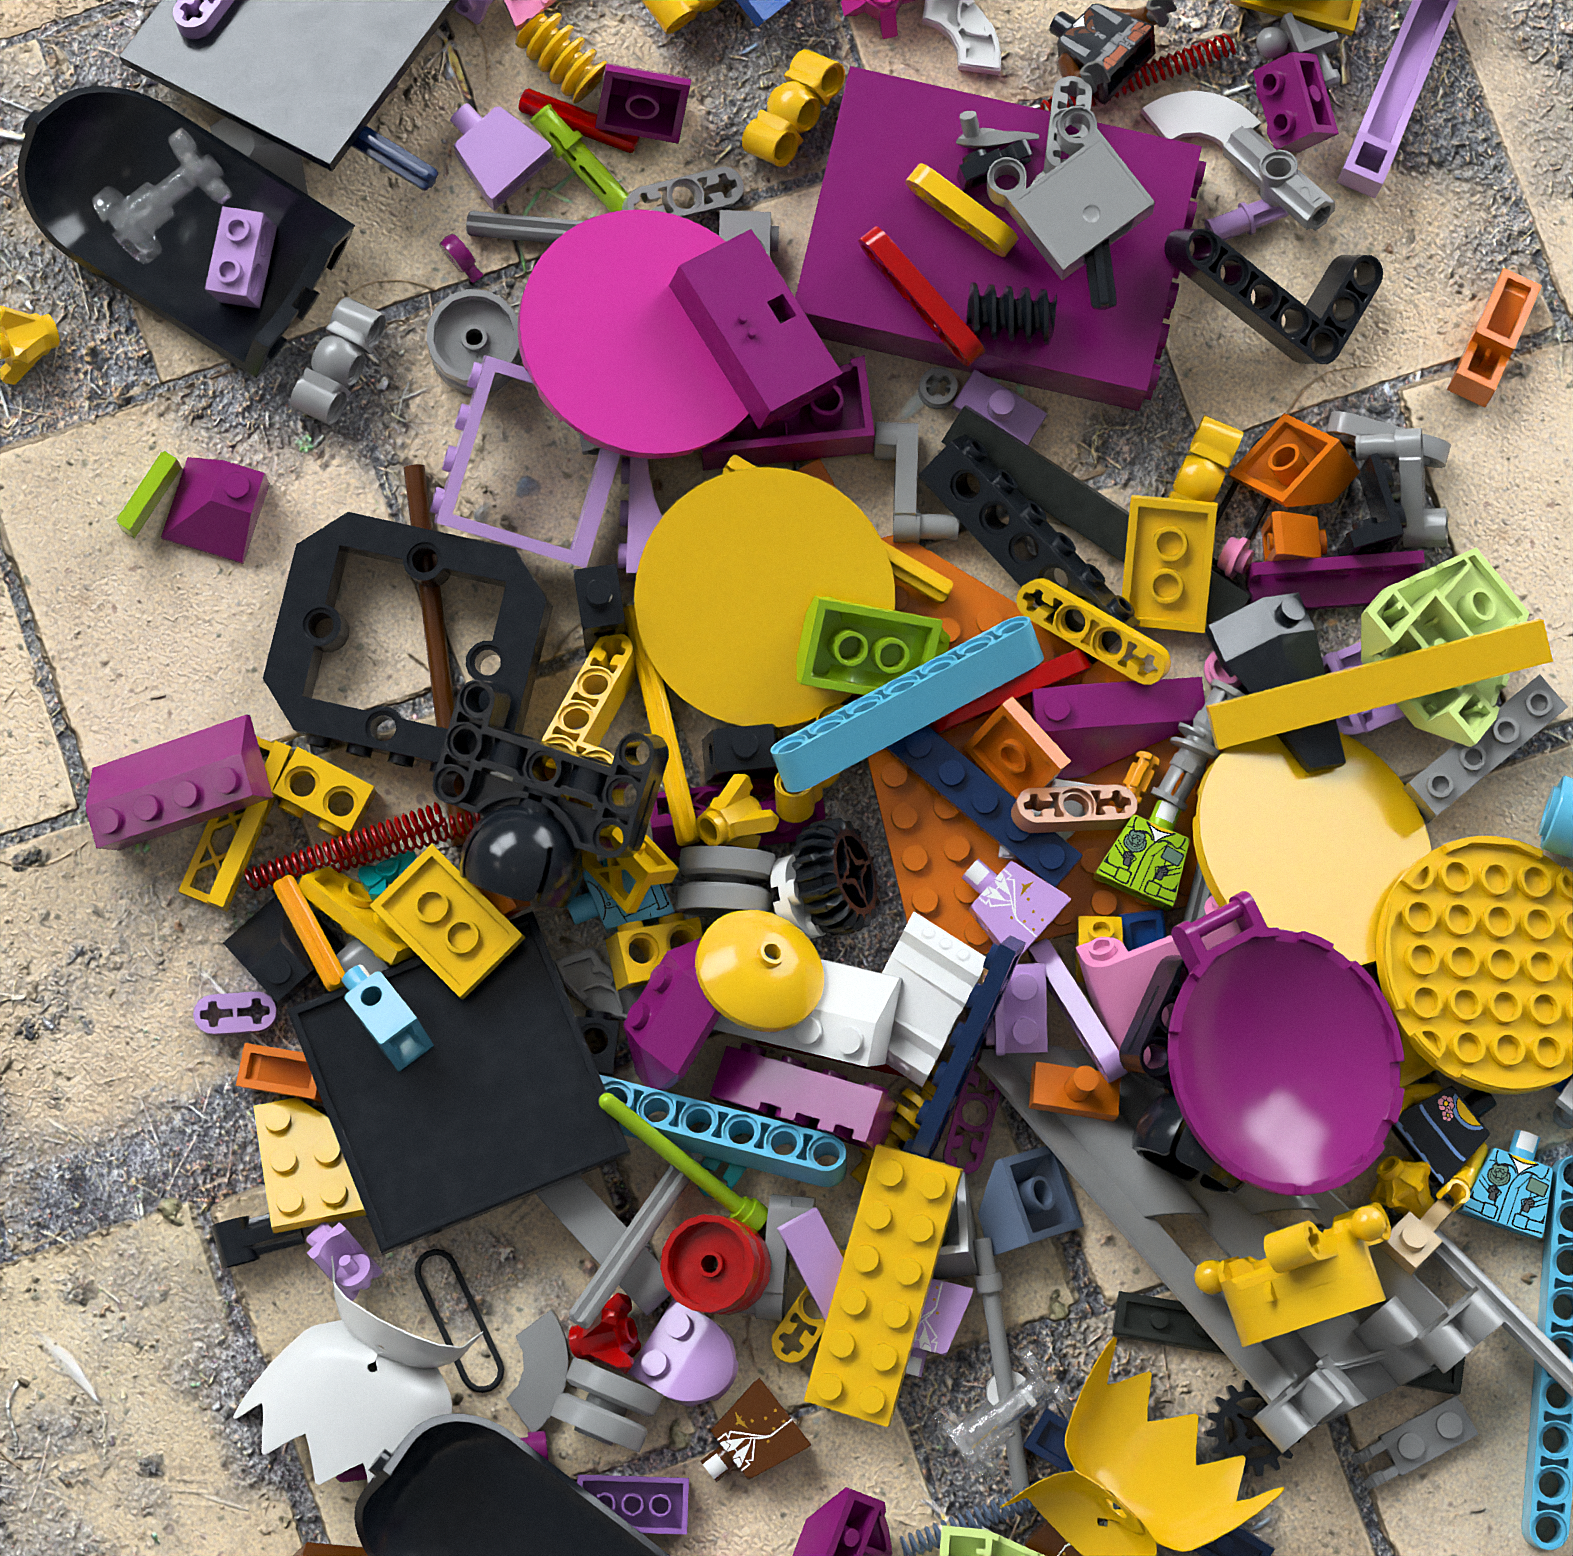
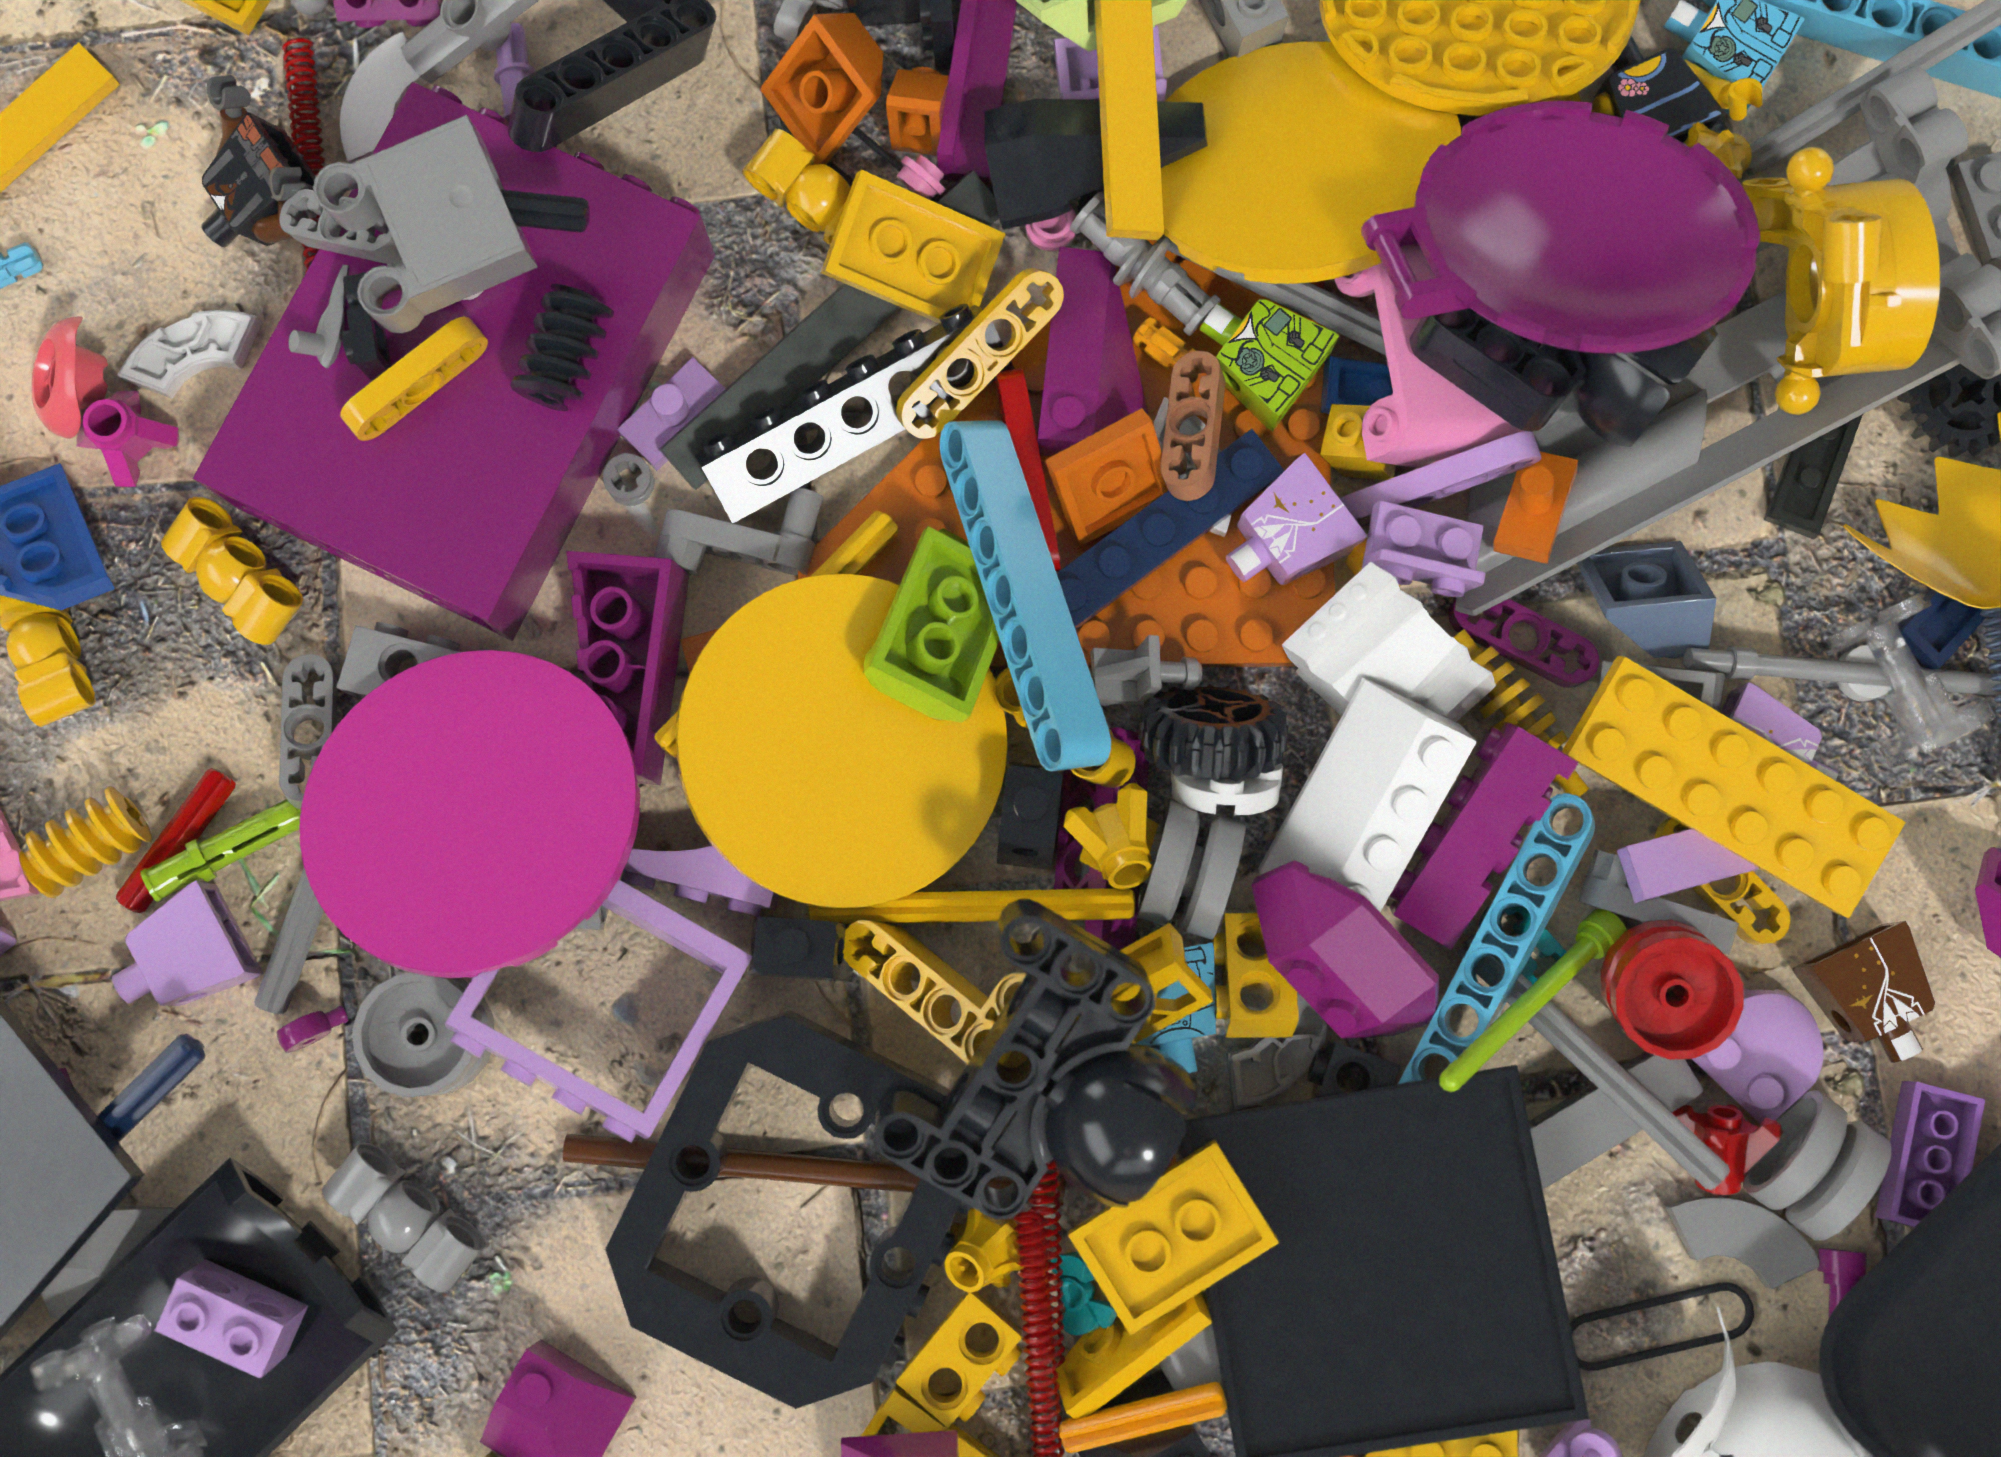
camera: 70 degrees left, 0 degrees up
torso [342,965,434,1072] -> none
magenta slope [595,62,691,144] -> none
magenta brick [669,229,842,429] -> none
yellow dish [695,910,824,1032] -> none
red beam [858,226,985,367] -> none
dark blue plate [902,935,1026,1159] -> none
tan plate [1378,1198,1453,1275] -> none
none -> yellow rock [945,1207,1030,1292]
none -> light grey piece [1090,635,1202,706]

